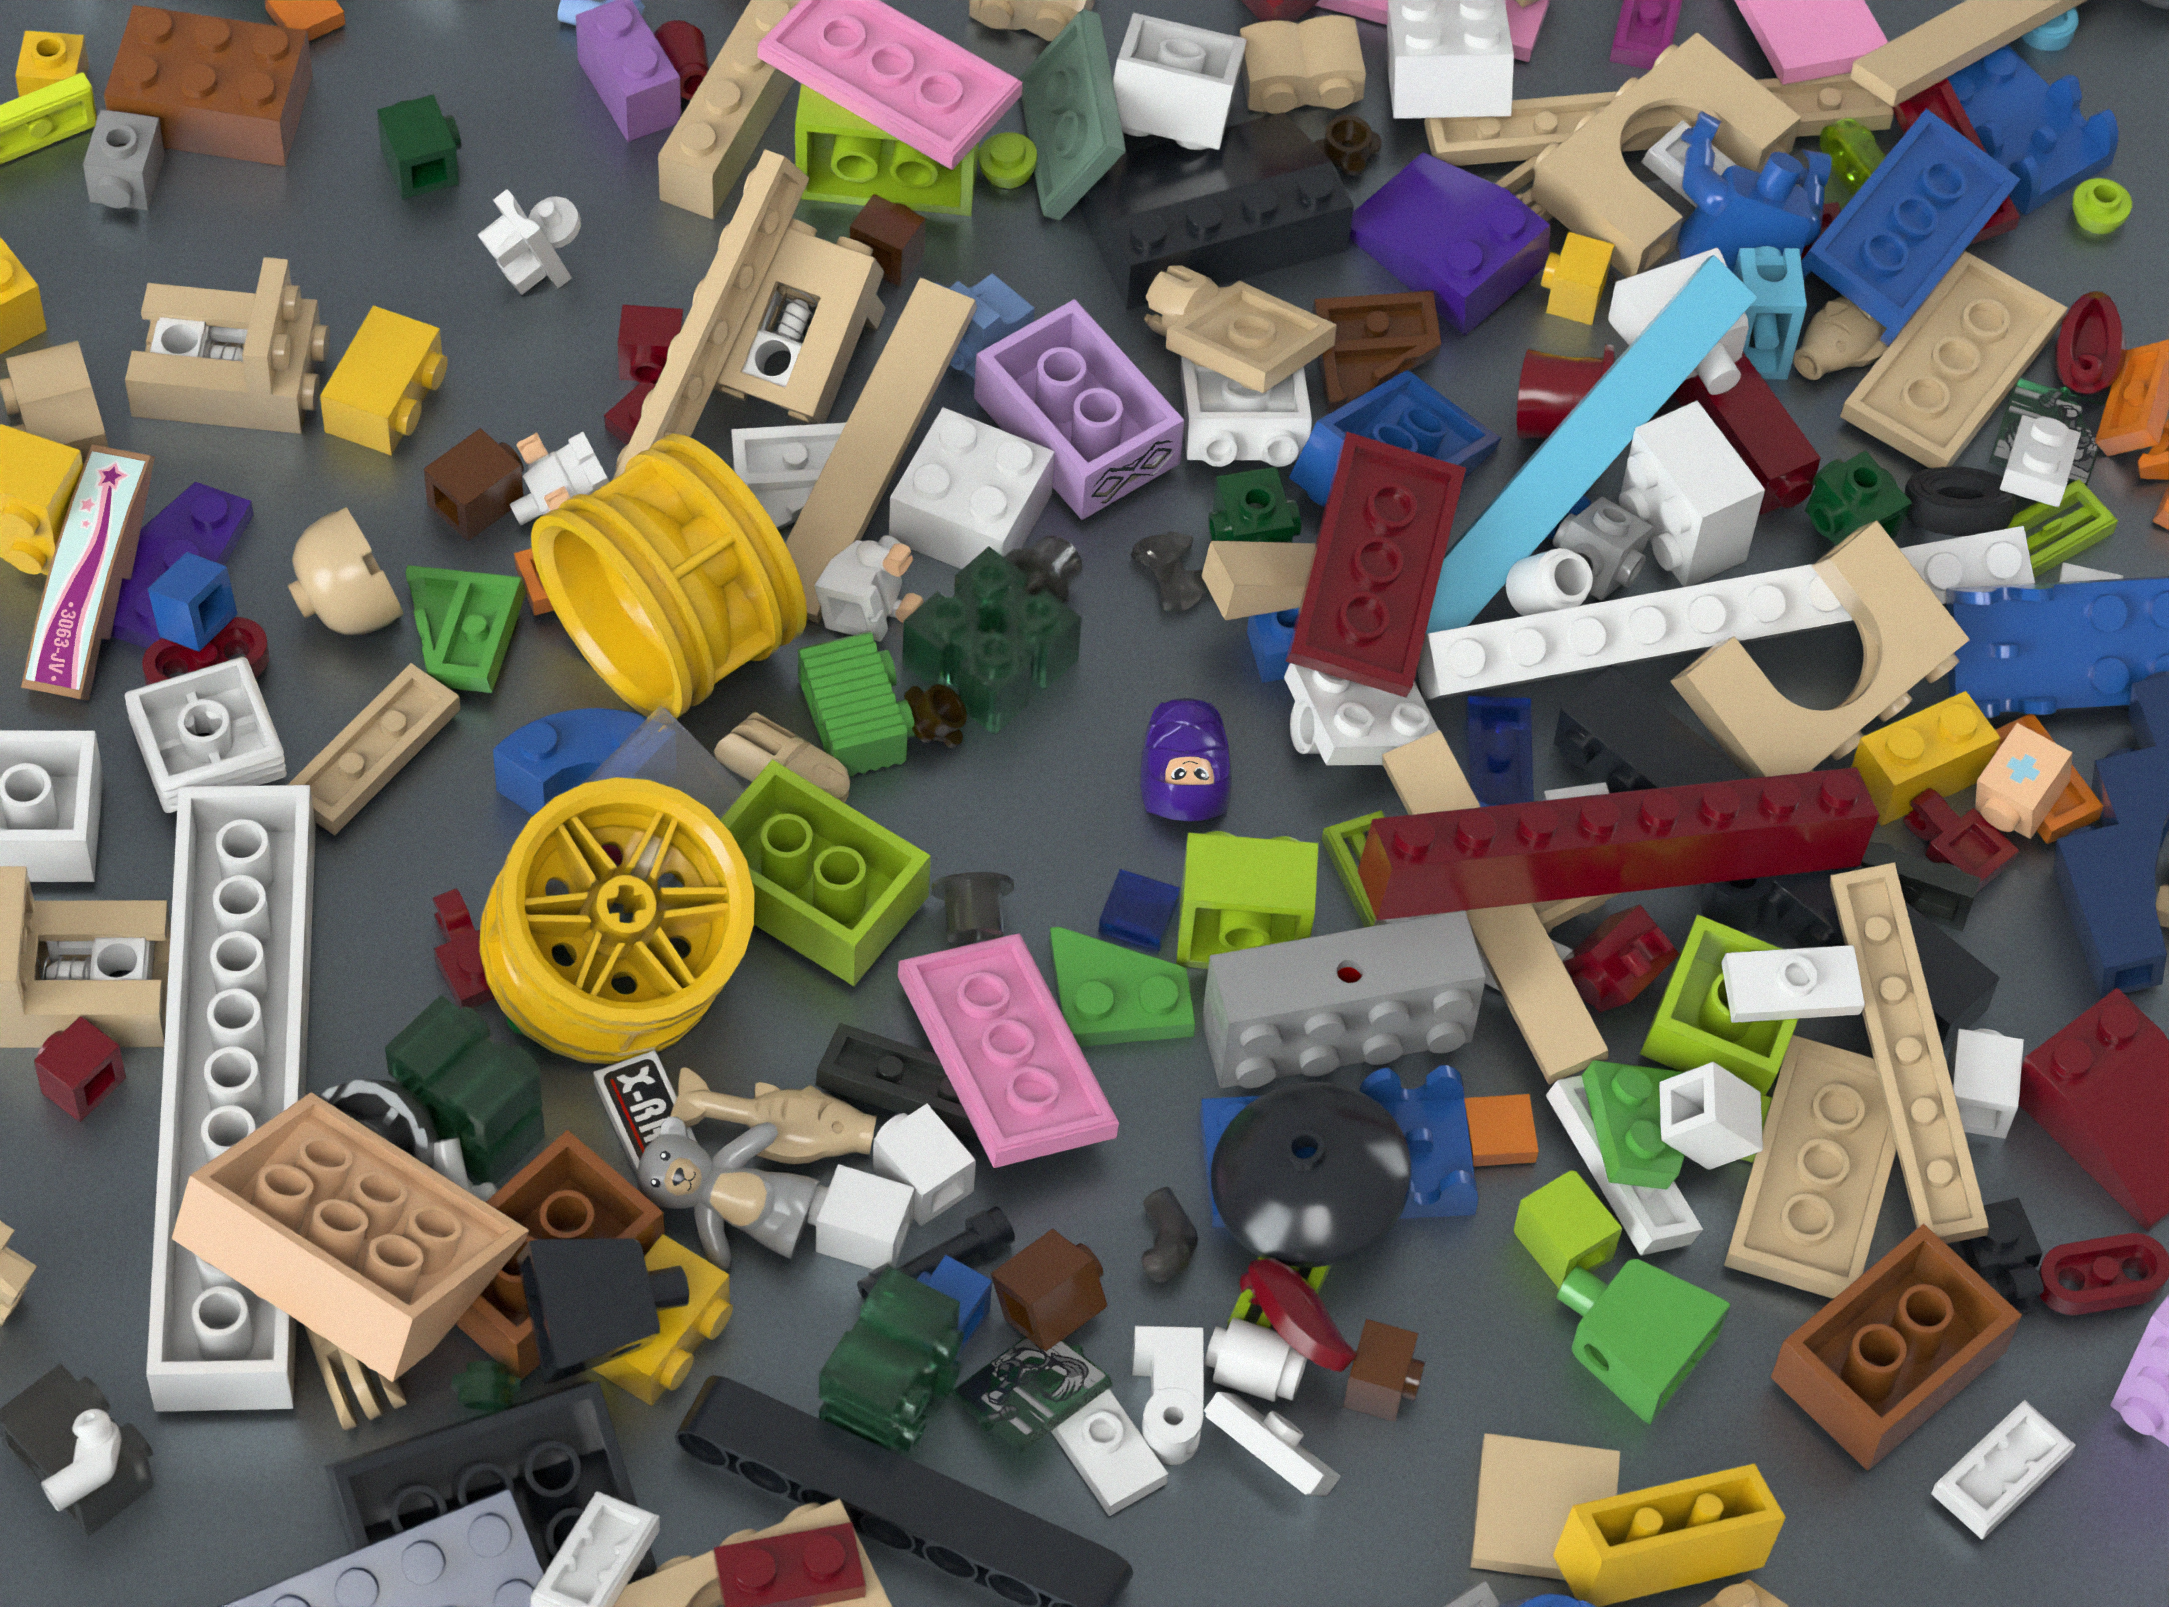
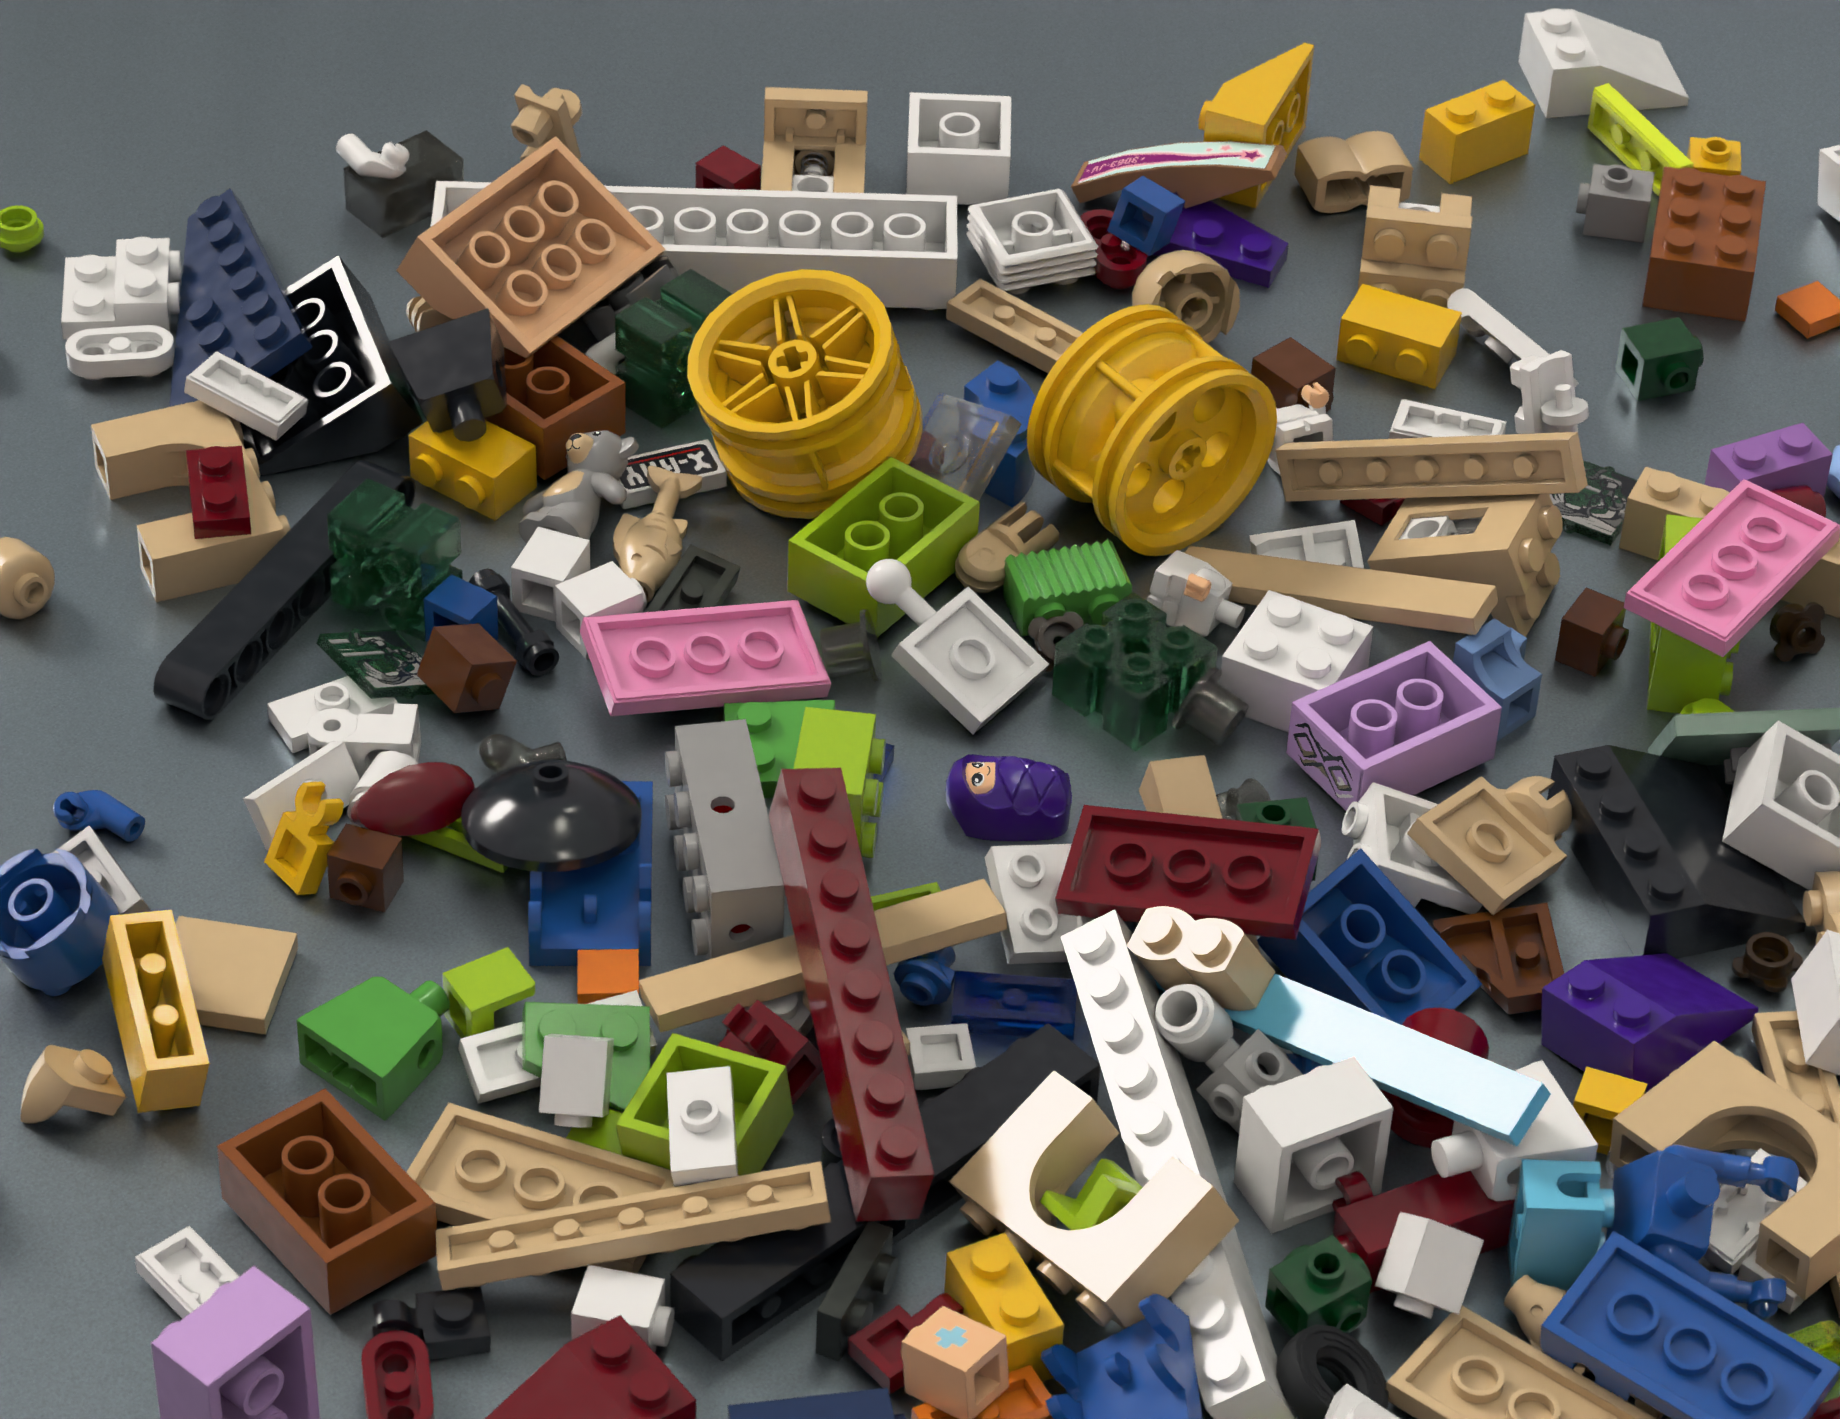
camera: 95 degrees right, 15 degrees down
none -> yellow plate [264,781,344,895]
none -> white plate [866,559,1050,735]
none -> lime panel [1039,1158,1143,1230]
none -> tan brick [1127,906,1275,1011]
none -> white brick [1375,1212,1484,1319]
none -> white plate [1389,399,1507,439]
none -> white plate [1447,288,1579,388]
none -> piece [1549,460,1637,546]

